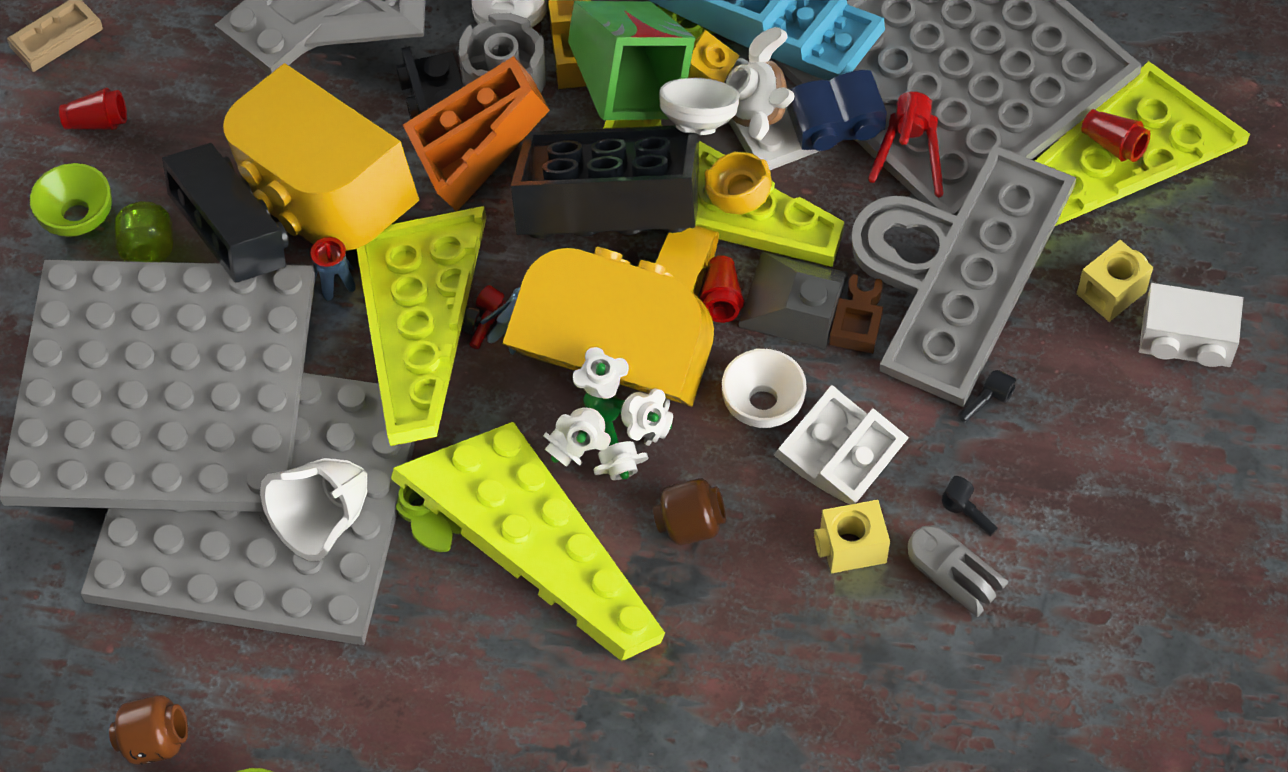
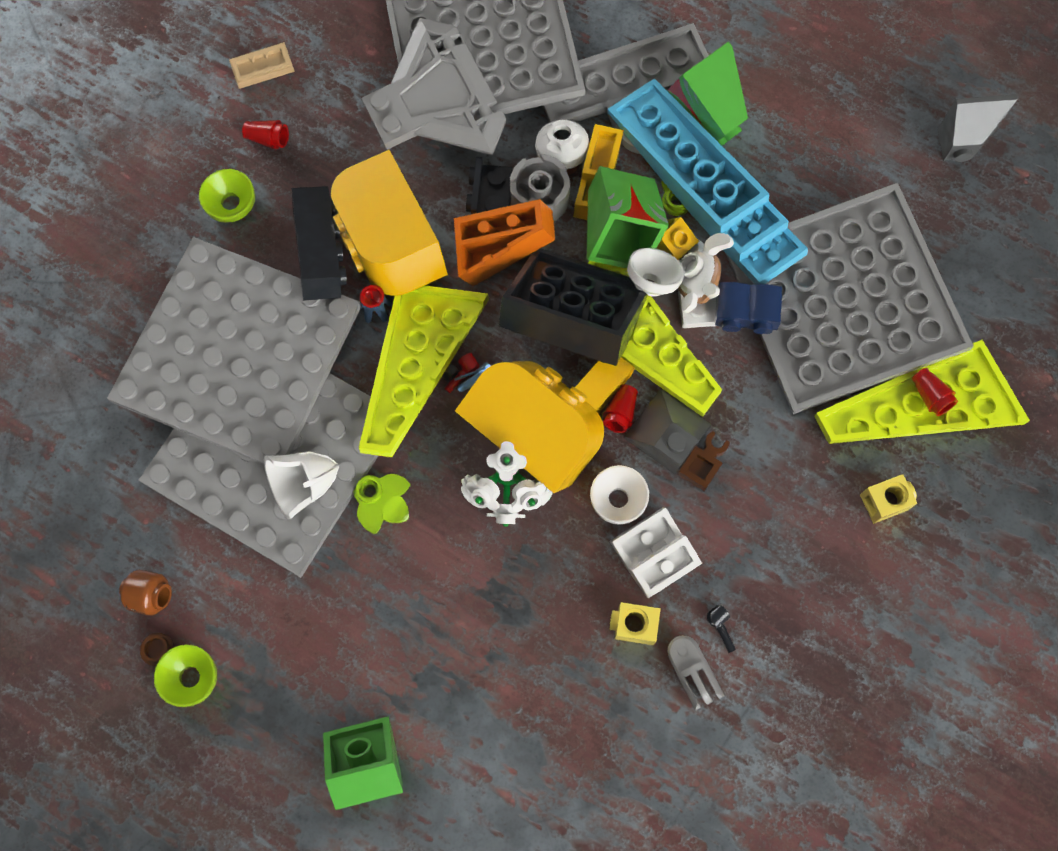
camera: 20 degrees right, 15 degrees up
clear neon green head [114,201,174,262] -> none
neon yellow wing [391,422,665,661] -> none
reddish brown head [653,478,726,545] -> none
yellow hair [705,151,772,215] -> none
light grey plate [852,145,1076,407] -> none
red plant [868,92,944,198] -> none
black hand [958,370,1016,423] -> none
white brick [1139,283,1243,367] -> none

